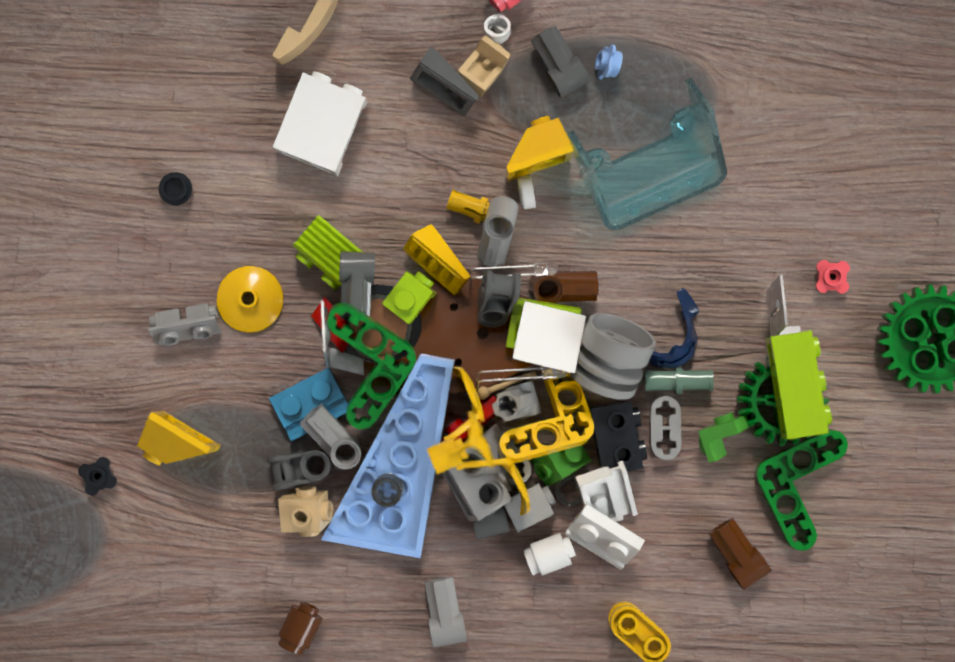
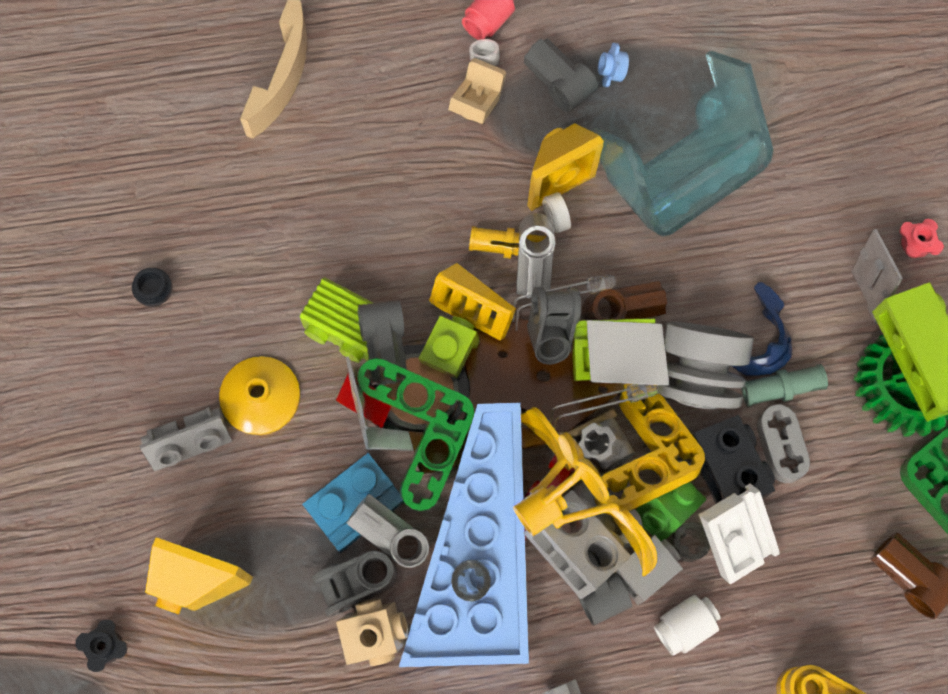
camera: 15 degrees left, 15 degrees down
white panel [273,71,367,176] -> none
dark grey slope [409,46,479,116] -> none
white plate [564,504,645,570] -> none
bright green bracket [698,412,749,463] -> none

